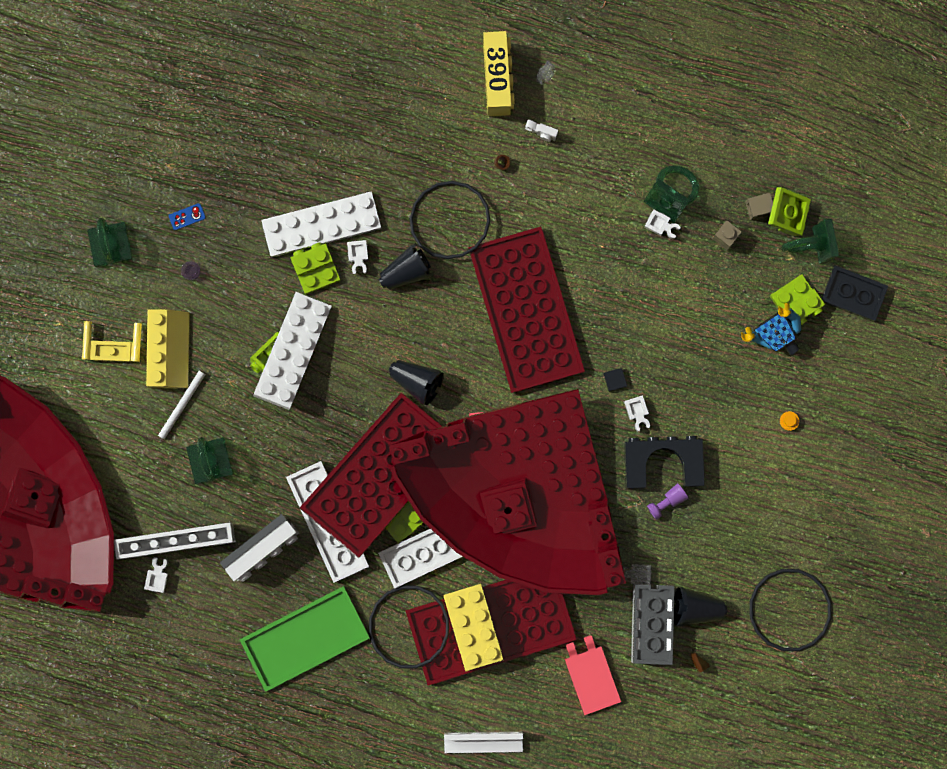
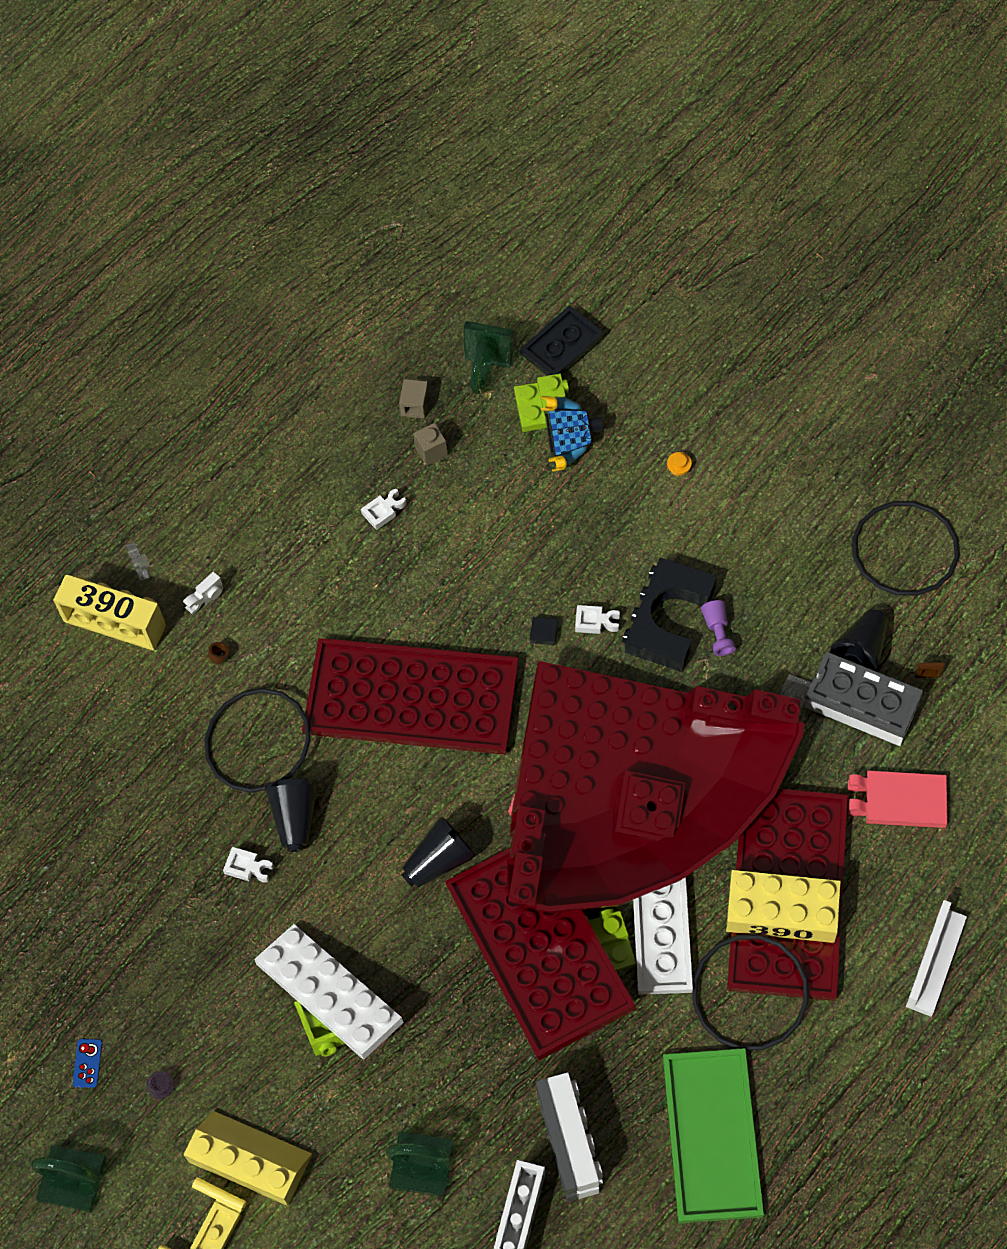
camera: 60 degrees left, 20 degrees down
white bar [158,371,205,439] -> none
white plate [261,191,381,258] -> none
white plate [286,461,369,583] -> none
lime plate [290,242,341,295] -> none
clear green tile [643,165,699,223] -> none
lime plate [768,187,811,236] -> none

